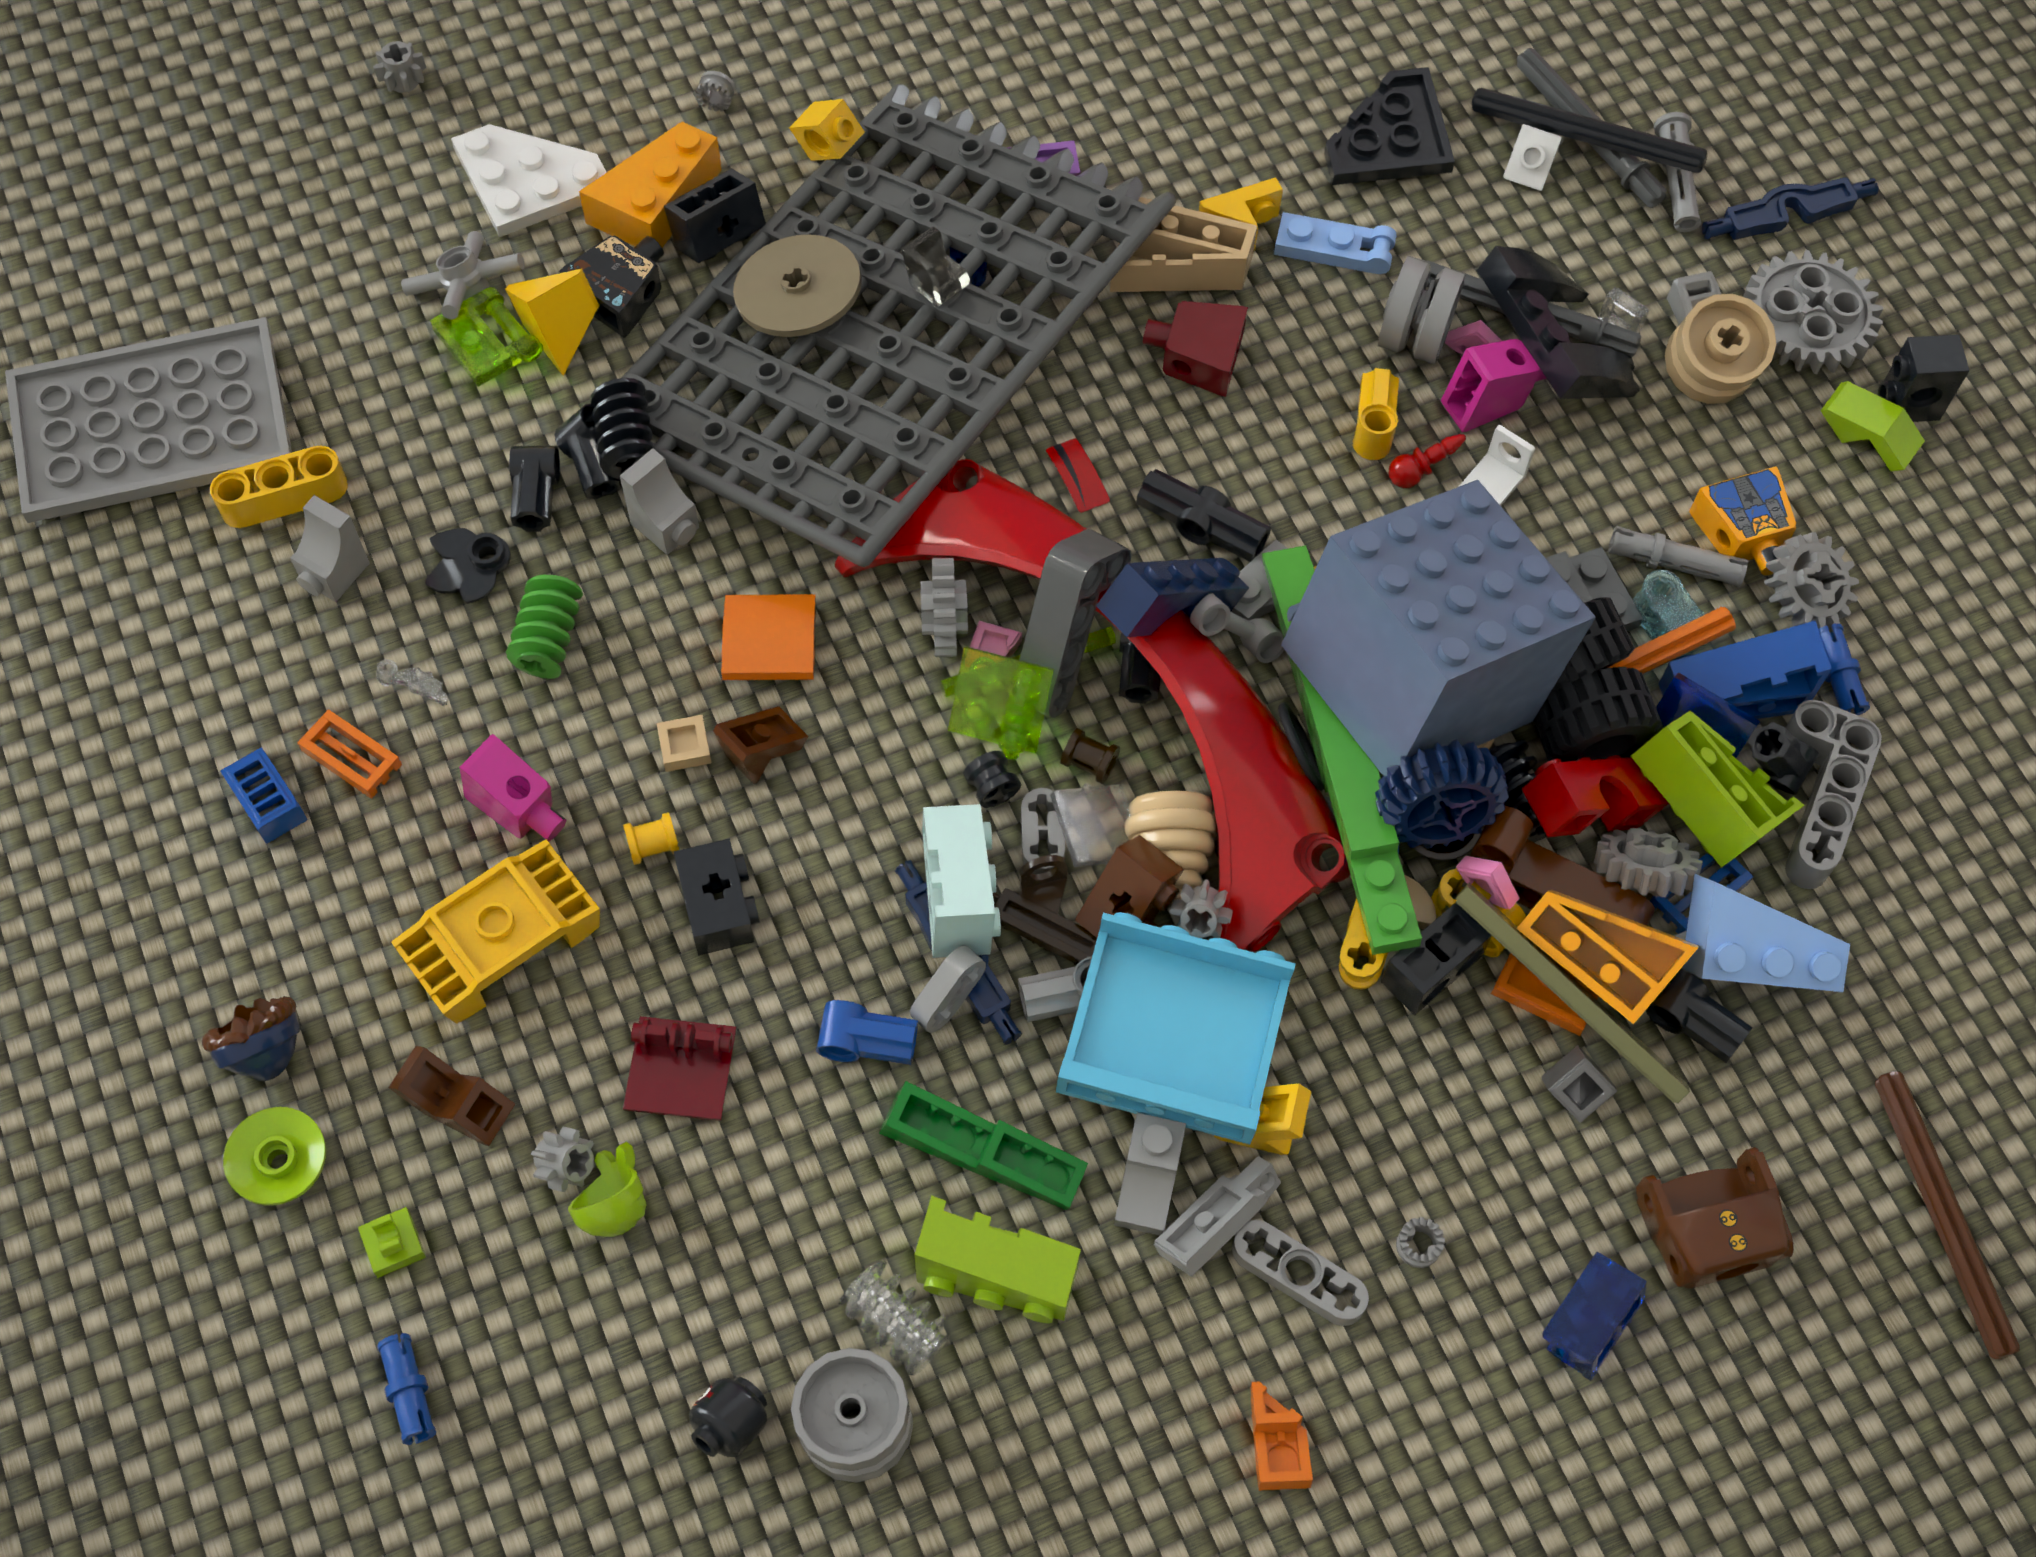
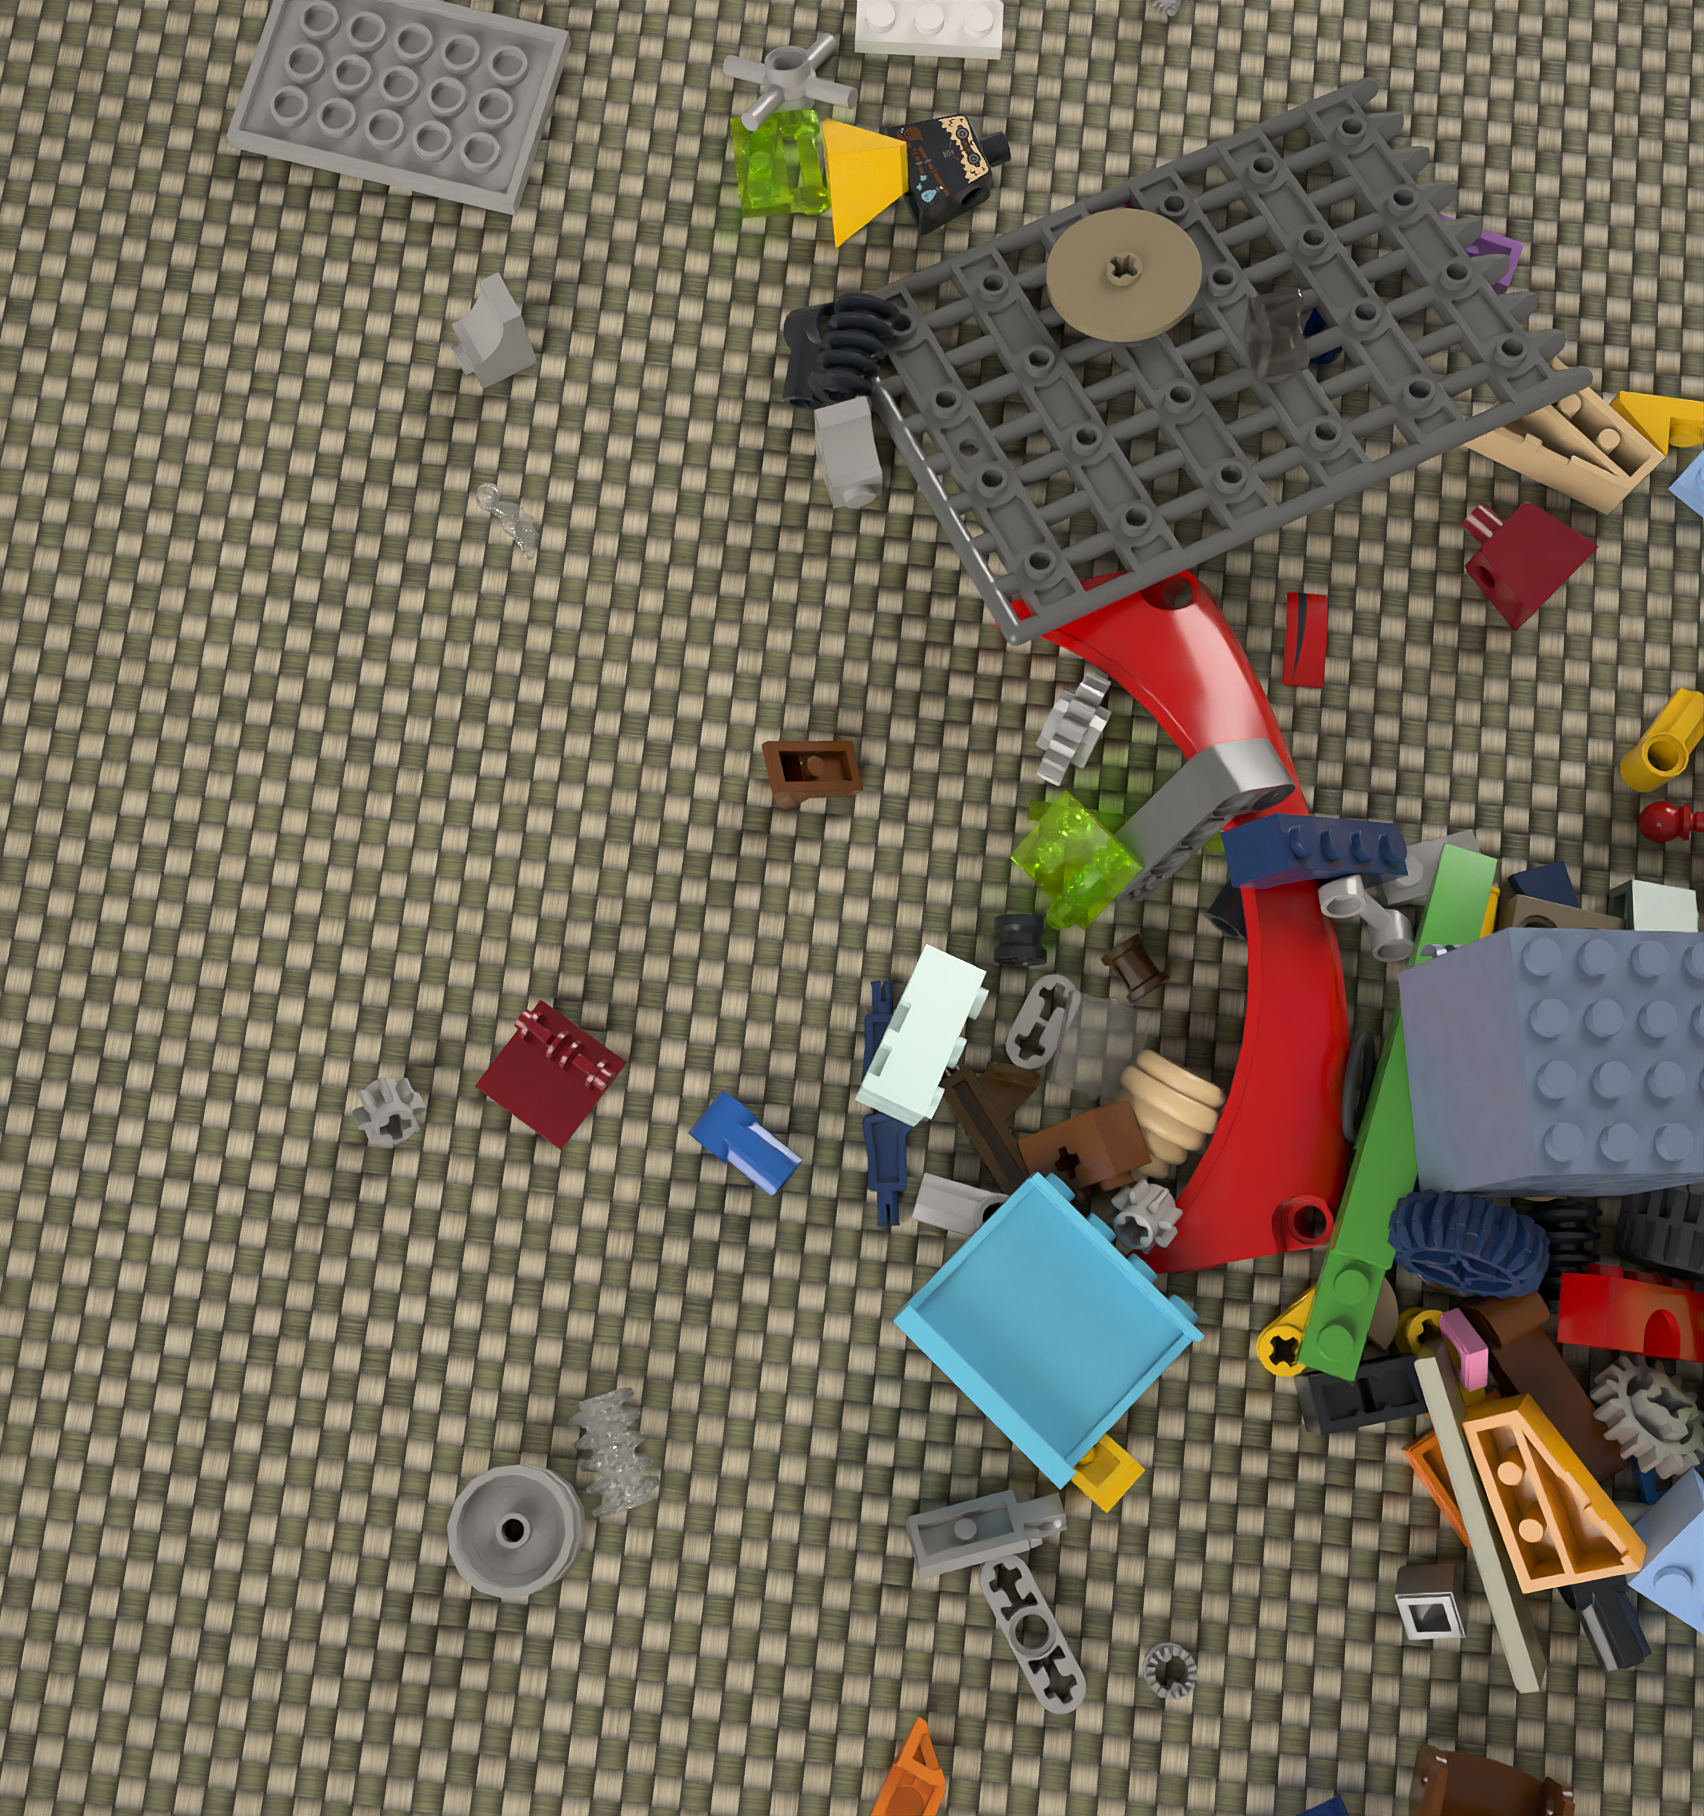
camera: 30 degrees right, 15 degrees up
hair [202,996,301,1081] -> none
yellow beam [210,445,348,528] -> none
blue slope [220,747,308,844] -> none
lime dish [223,1107,326,1206] -> none
orange tile [297,709,402,799] -> none
lime tile [358,1207,426,1278] -> none
blue pin [377,1333,436,1445] -> none
reddish brown slope [388,1046,515,1146] -> none
yellow plate [391,839,600,1024] -> none
black plate [425,528,511,604] -> none
dark pink torso [460,733,567,841] -> none
bright green piece [506,574,583,679] -> none
black piece [509,446,560,532] -> none
lime piece [568,1142,647,1237] -> none
light orange wedge [579,122,722,248] -> none
yellow bush [623,812,680,865] -> none
tan plate [657,715,712,772] -> none
black brick [664,168,766,263] -> none
black brick [674,838,760,956] -> none
black head [689,1377,767,1457] -> none
orange slope [721,594,816,680] -> none
yellow brick [789,99,865,161] -> none
green slope [879,1081,1088,1210] -> none
light grey beam [910,945,986,1033] -> none
lime wedge [914,1195,1081,1323] -> none
bright pink tile [965,621,1022,668] -> none
light grey arch [1114,1113,1186,1236] -> none
black piece [1136,469,1271,562] -> none

